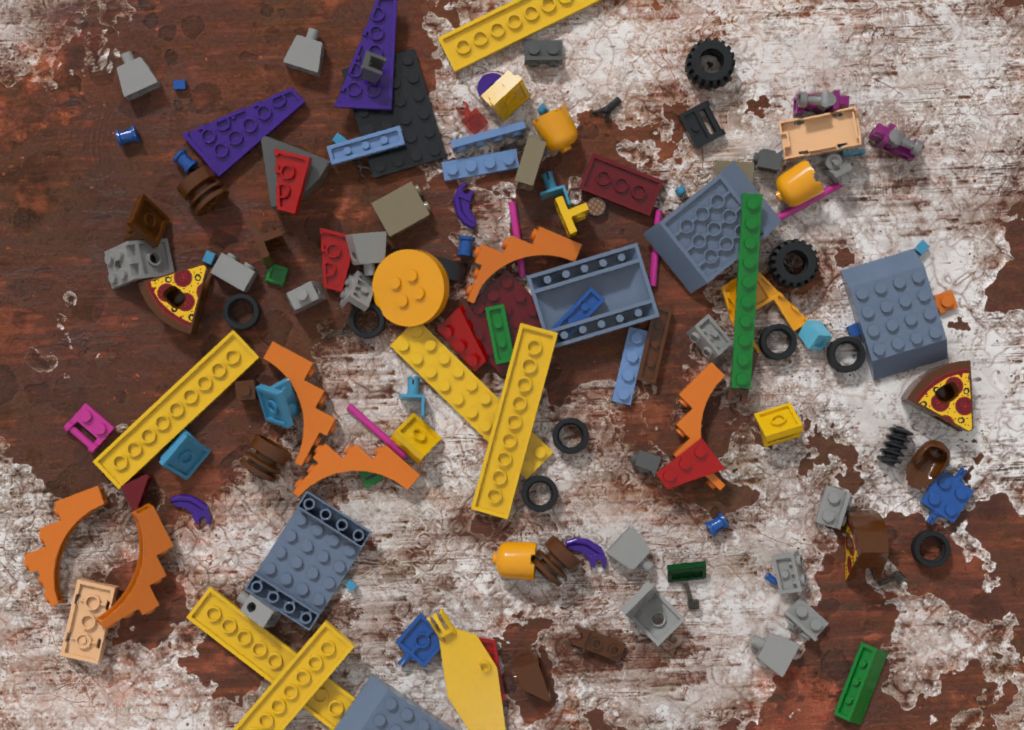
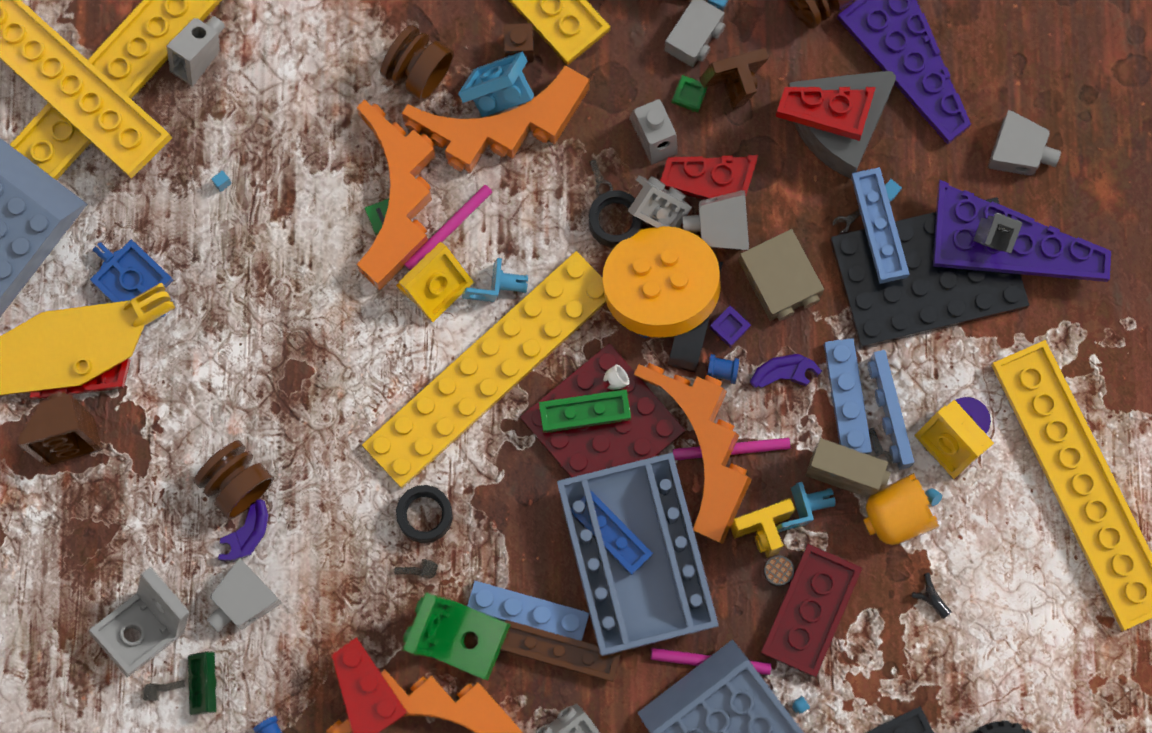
camera: 90 degrees right, 10 degrees down
black tyre [223,293,261,330] -> none
sand blue slope [244,490,372,631] -> none
red wing [436,304,490,372] -> none
clear red plate [456,101,488,134] -> none
yellow plate [471,323,558,520] -> none
light orange cylinder [492,541,537,581] -> none
black tyre [522,476,558,512] -> none
dark grey bracket [524,40,563,67] -> none
reddish brown plate [569,624,626,662] -> none
dark grey window [630,449,662,478] -> none
none -> clear smoke hand [394,559,438,579]
none -> green bracket [403,592,511,680]
none -> white hinge [604,365,629,391]
none -> dark purple plate [710,306,751,348]

